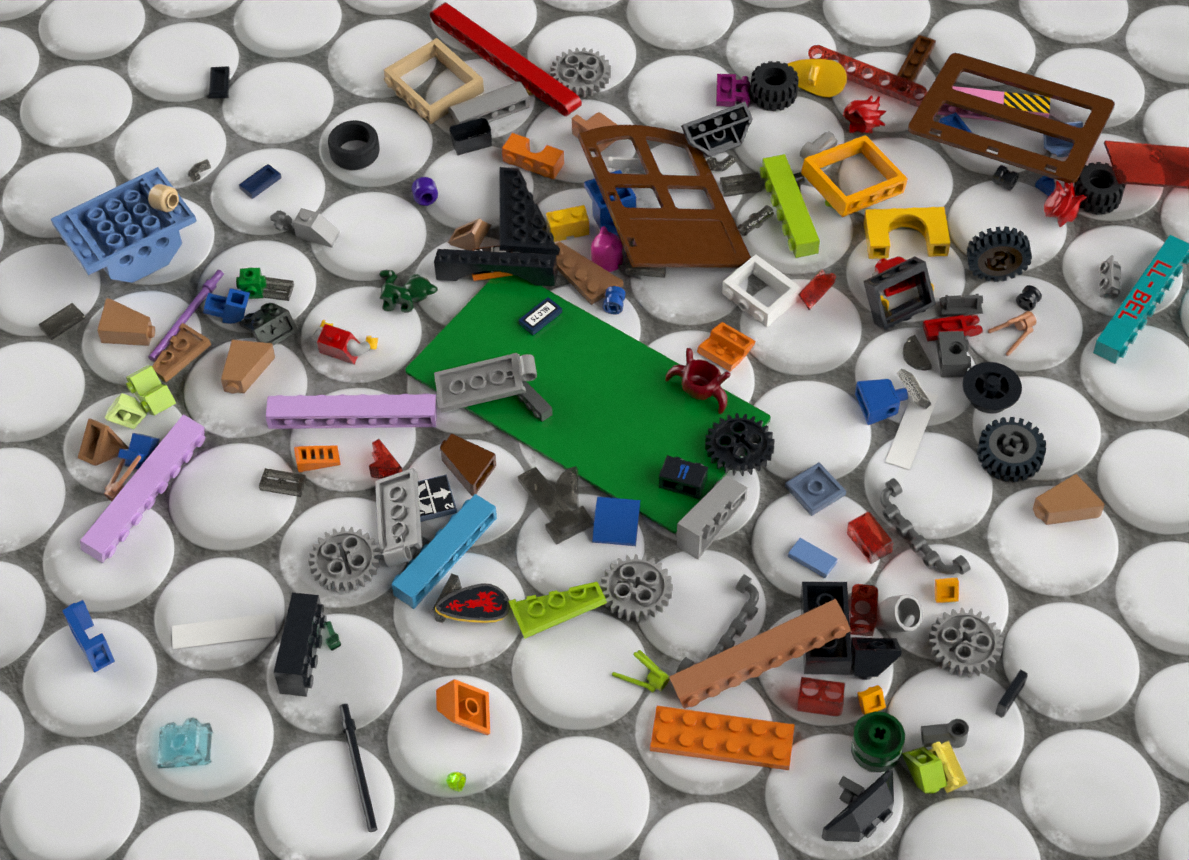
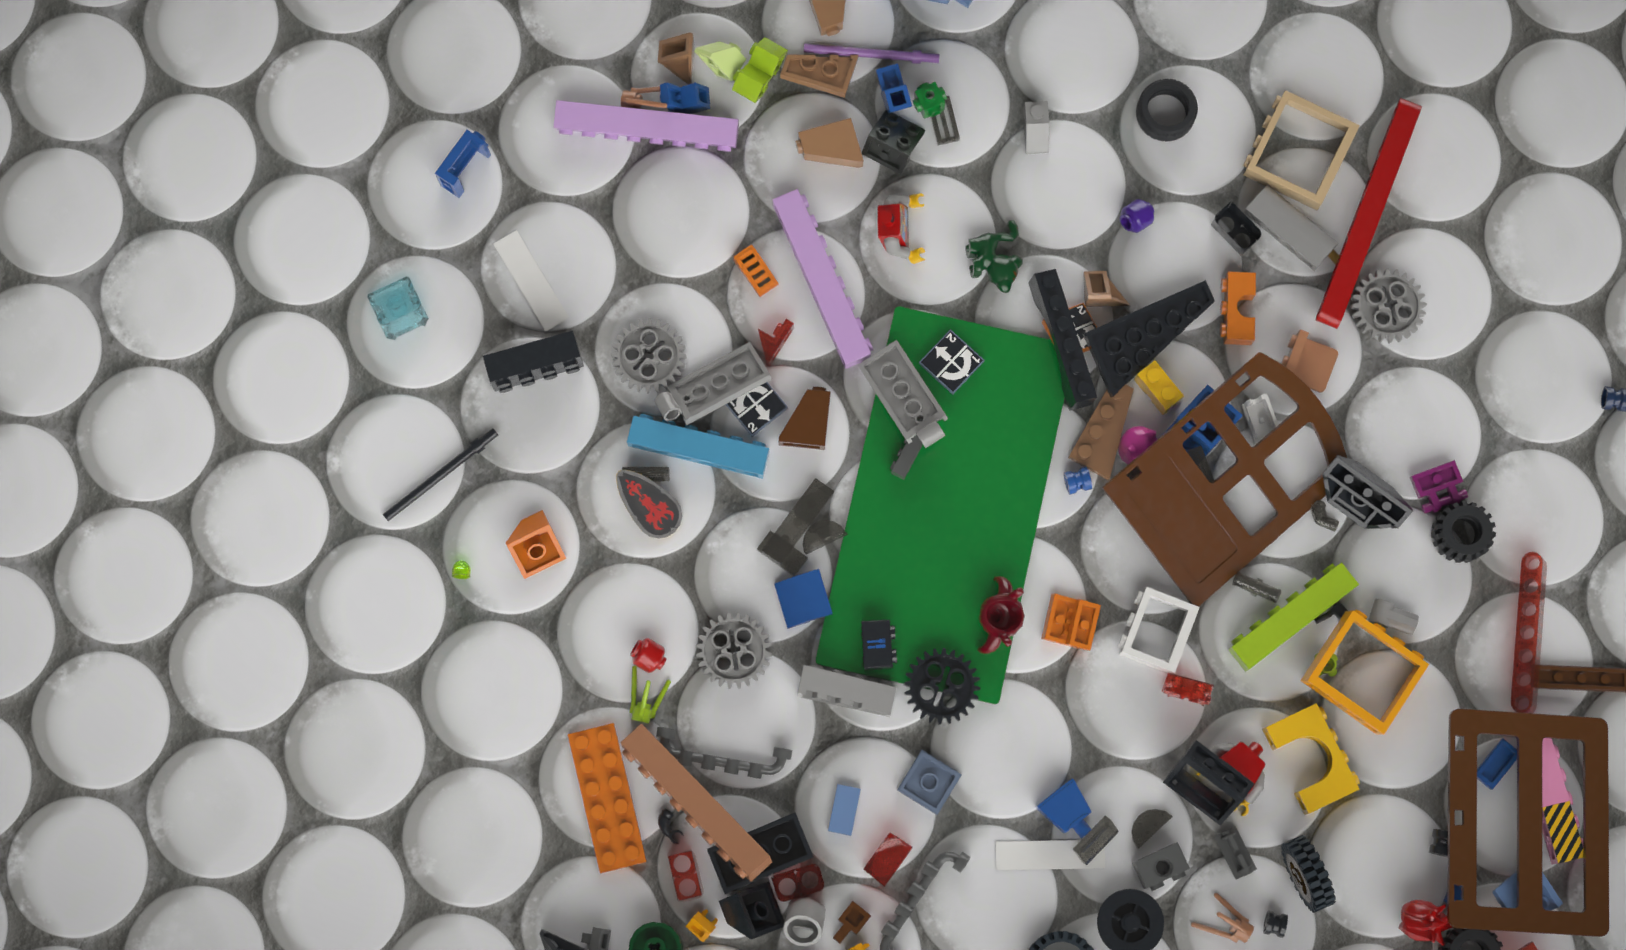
camera: 65 degrees right, 25 degrees up
dark blue tile [239,164,282,199] -> none
clear smoke tile [259,468,307,497] -> none
dark grey plant [270,210,292,231] -> none
clear green hand [325,621,341,651] -> none
lime wing [508,582,607,639] -> none
tile [519,297,562,335] -> none
clear smoke tile [720,172,762,197] -> none
yellow shield [788,59,847,98] -> none
red hair [842,95,886,133] -> none
red hinge [922,315,983,342] -> none
none -> red head [630,638,667,673]
none -> black arm [658,808,684,844]
none -> reddish brown plate [833,901,871,944]
none -> tile [919,329,984,395]

